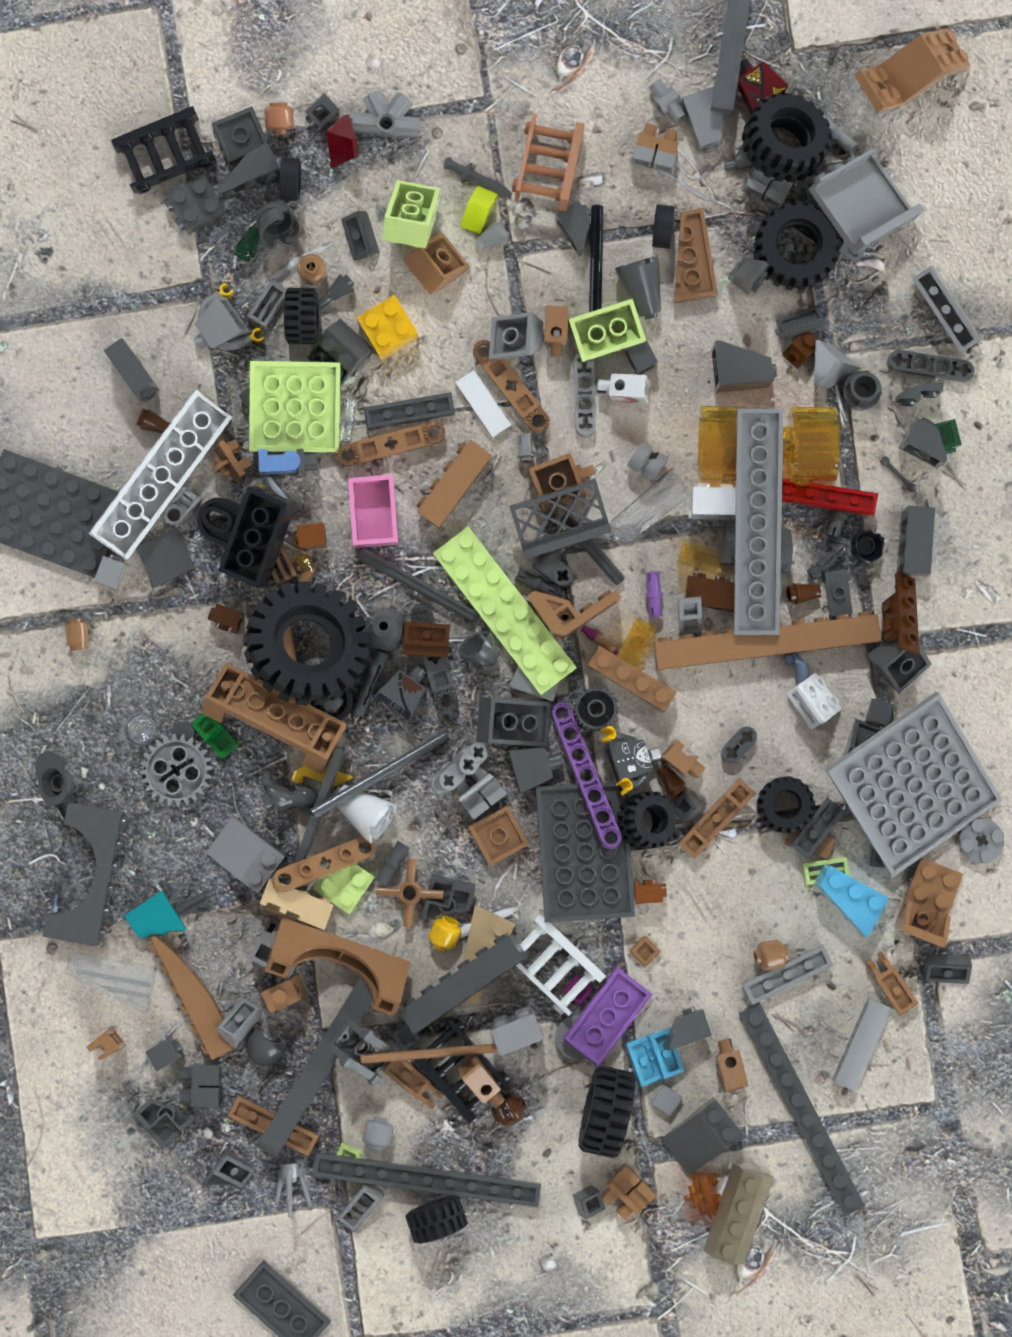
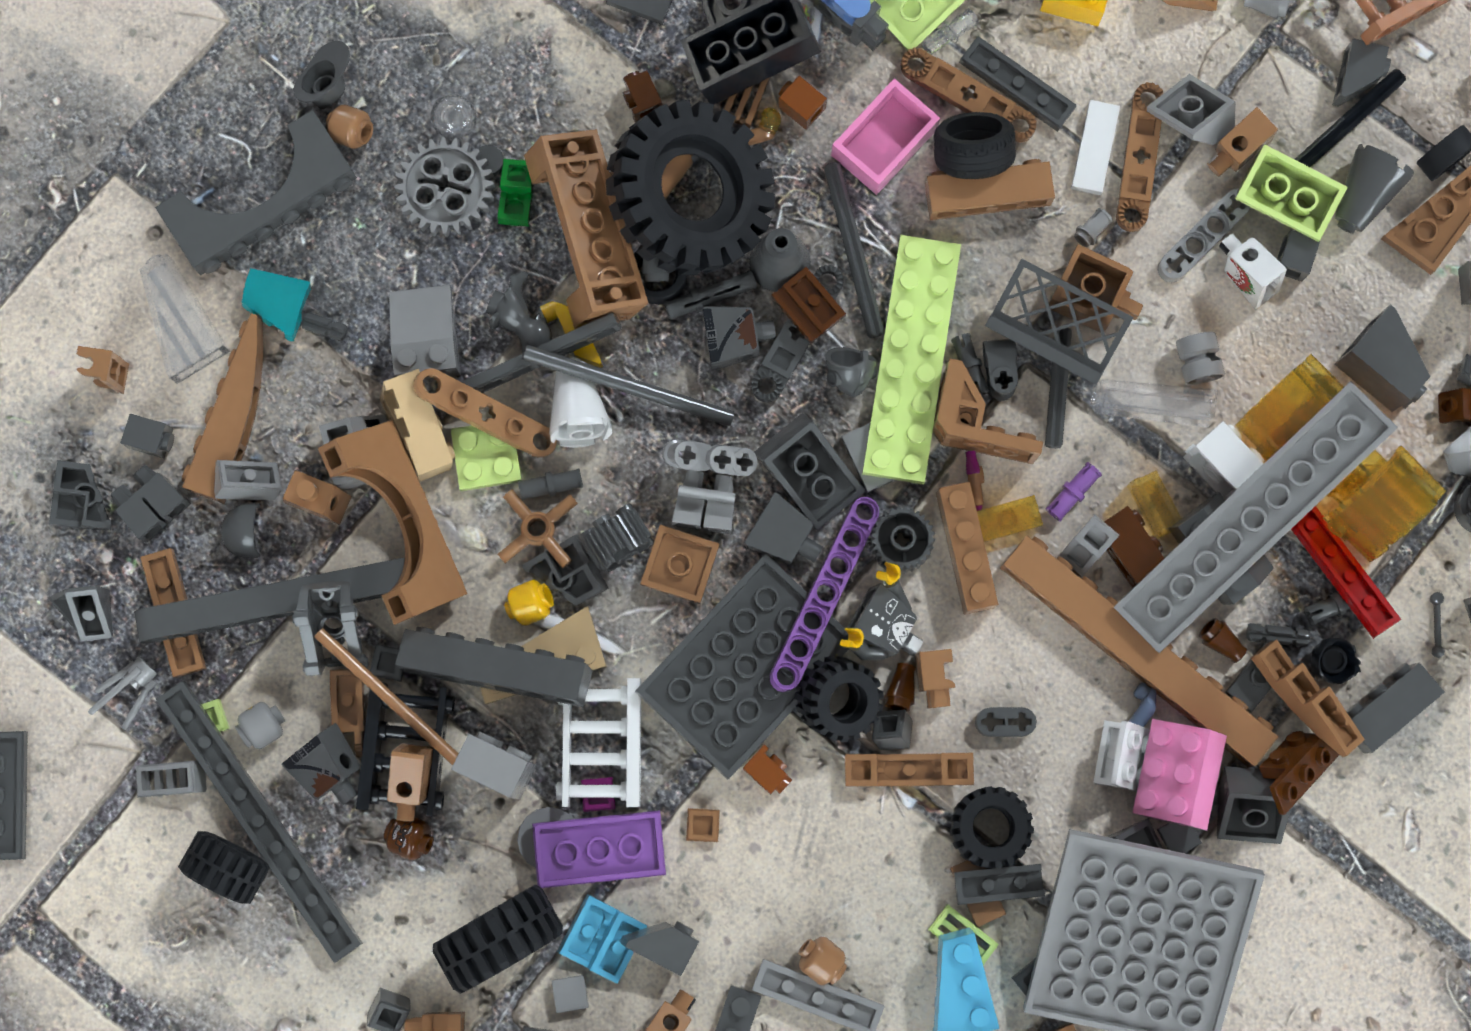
camera: 50 degrees right, 5 degrees down
none -> dark grey torso [282,723,360,805]
none -> medium nougat head [326,104,373,149]
none -> dark grey brick [578,503,653,573]
none -> black tyre [934,112,1016,179]
none -> bright pink piece [1132,719,1227,830]
none -> medium nougat slope [1251,639,1365,757]

